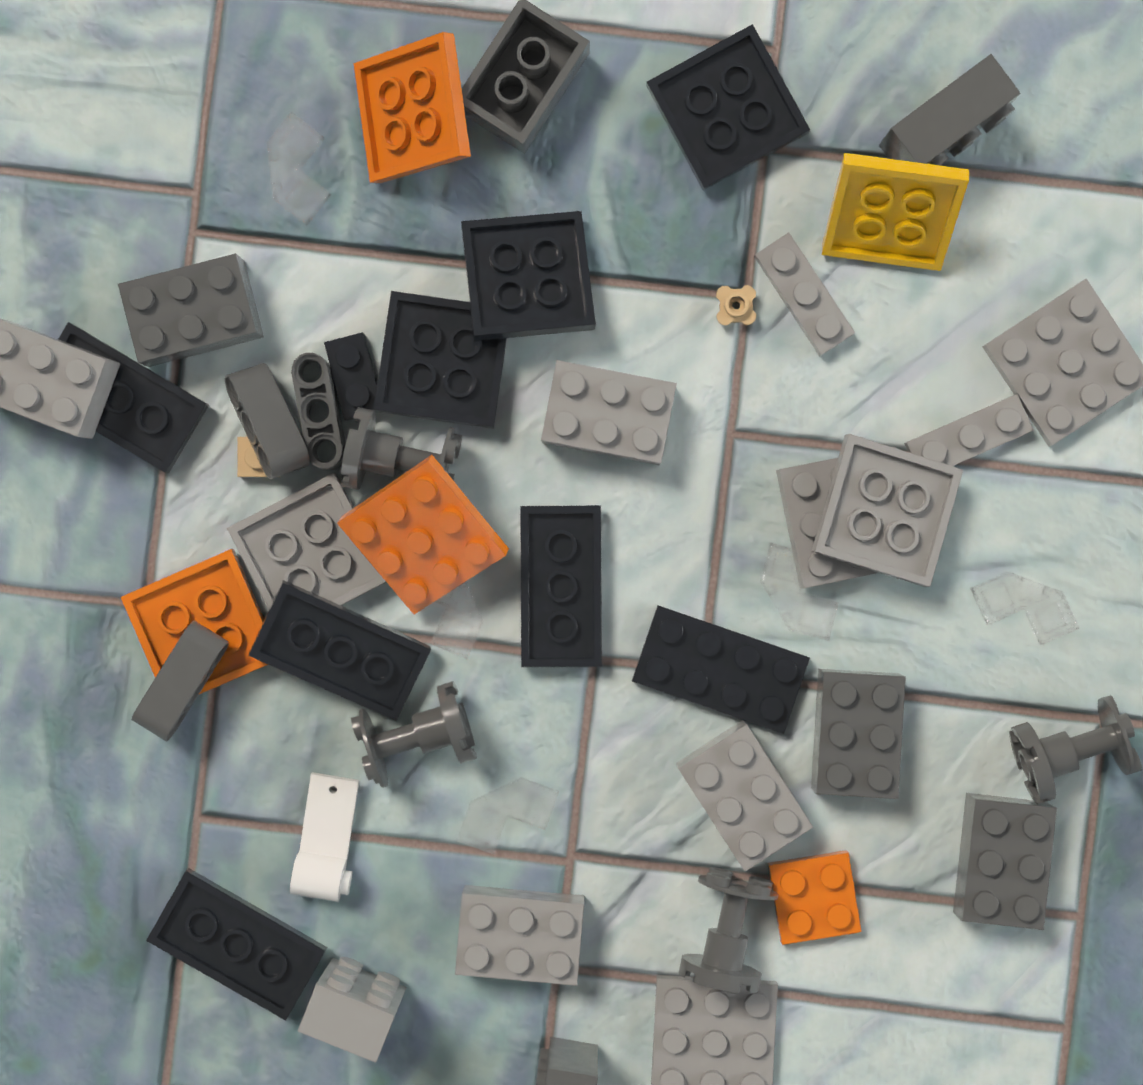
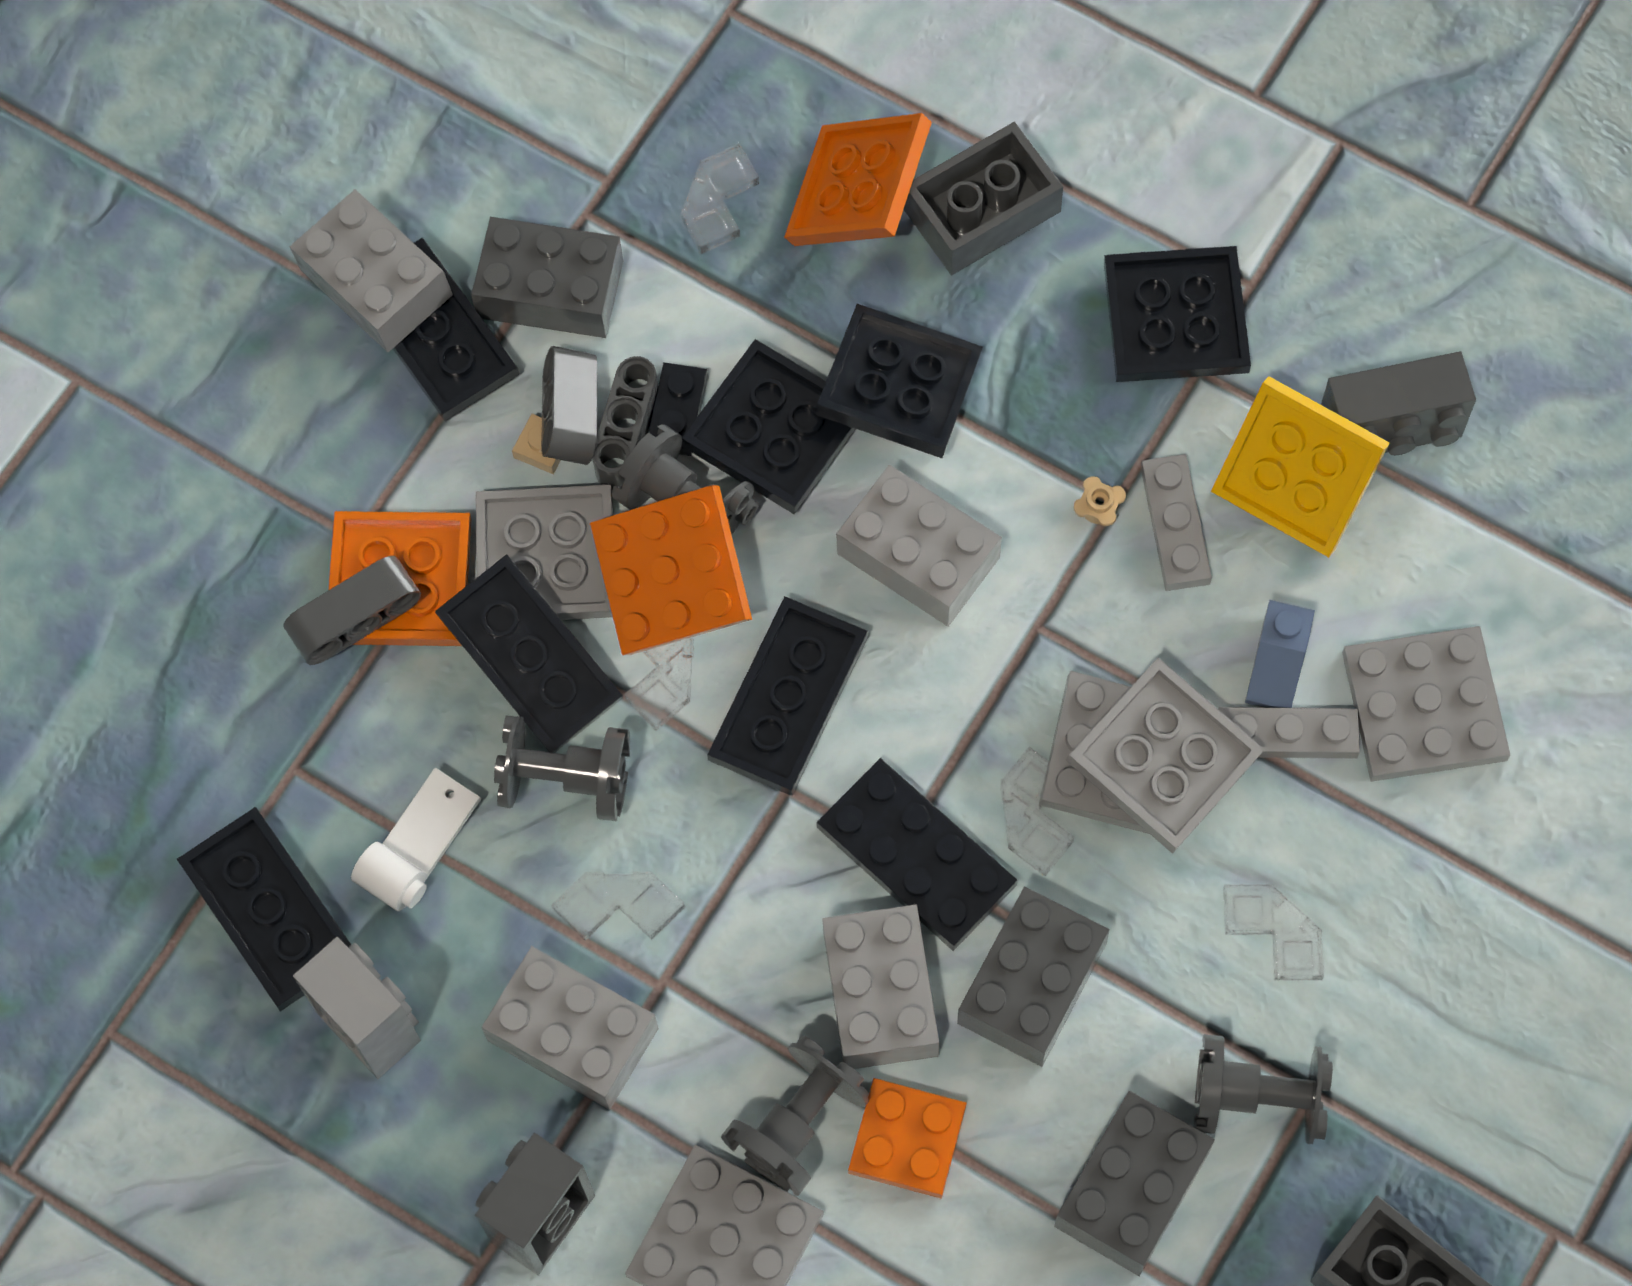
camera: 25 degrees right, 20 degrees down
none -> sand blue slope [1245,600,1315,708]

